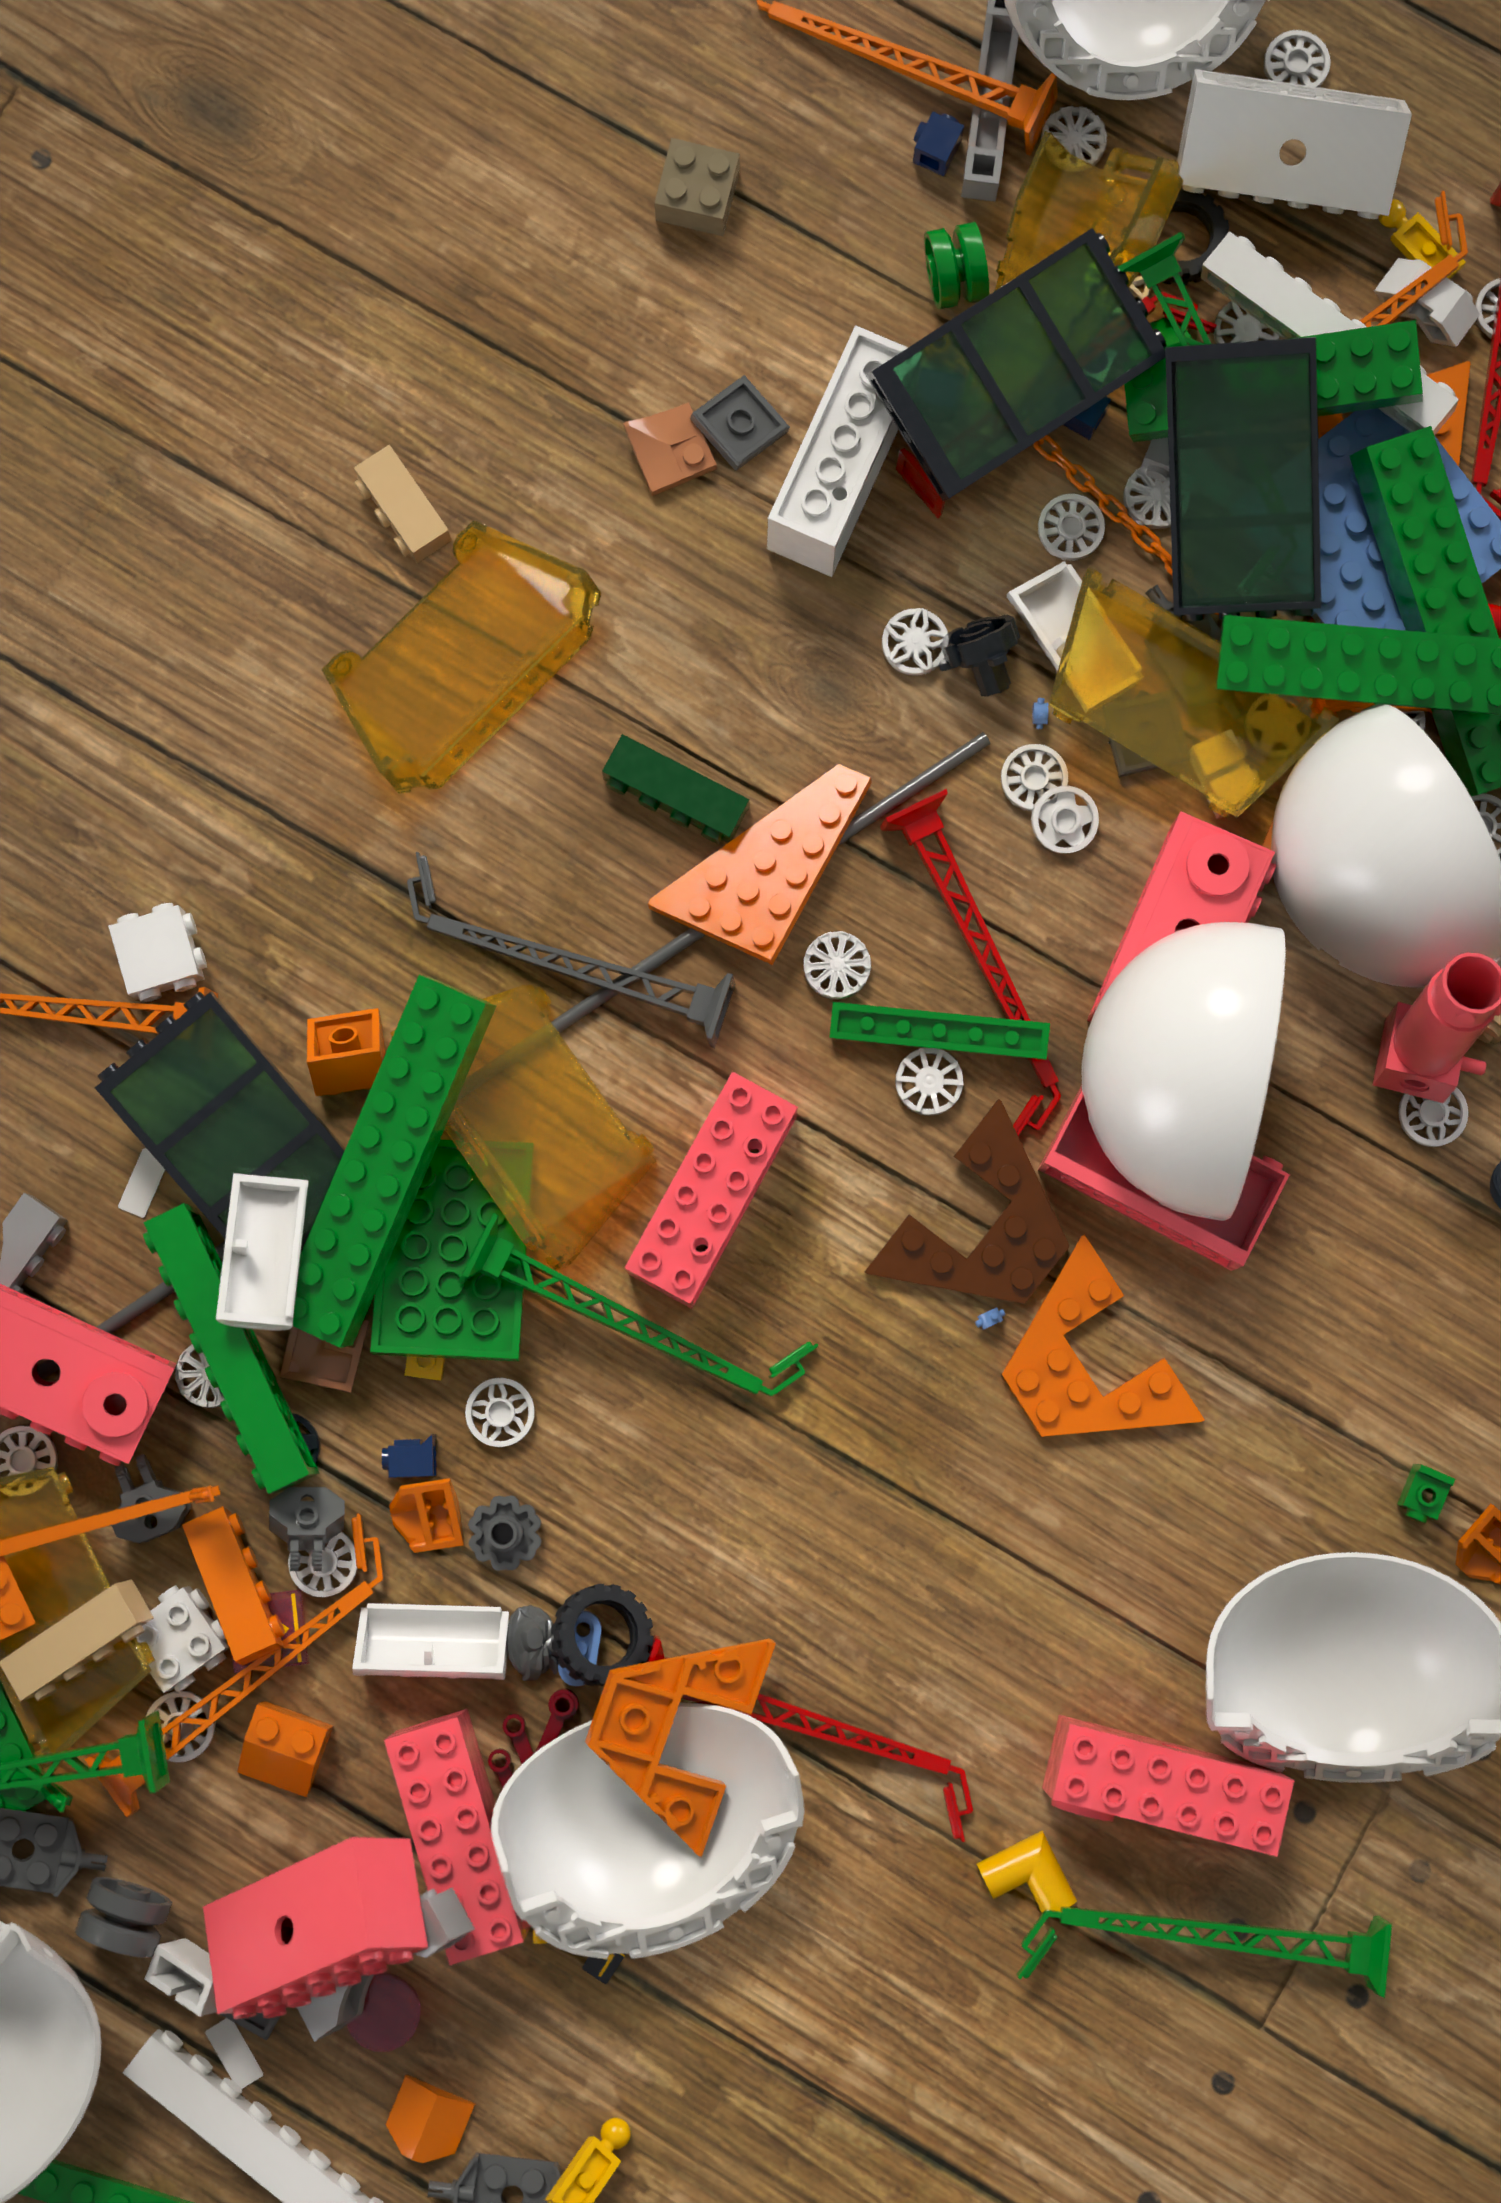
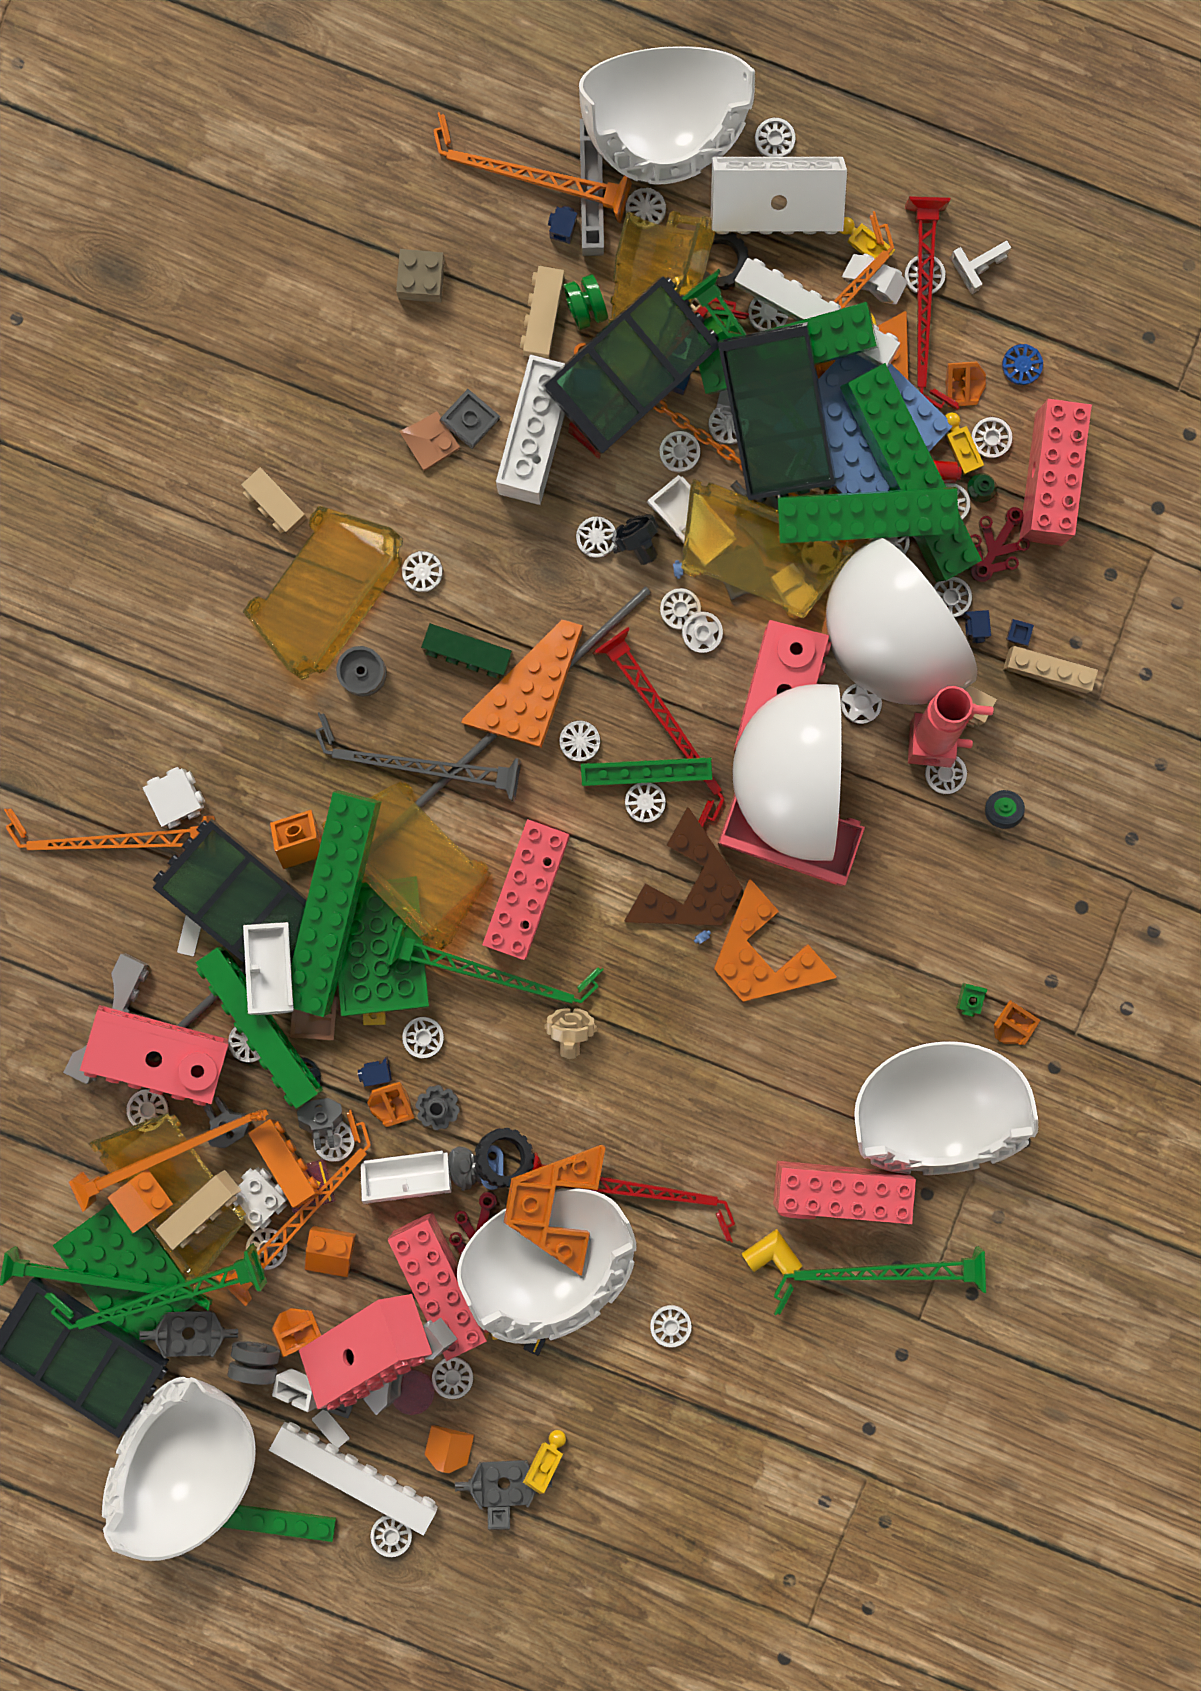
camera: 10 degrees left, 5 degrees up
none -> orange slope [272,1308,321,1357]
none -> dark grey wheel [336,646,387,697]
none -> white wheel [402,551,443,592]
none -> white wheel [432,1357,473,1399]
none -> tan brick [520,266,565,359]
none -> tan piece [545,1008,597,1059]
none -> white wheel [650,1305,691,1347]
none -> white wheel [841,684,882,724]

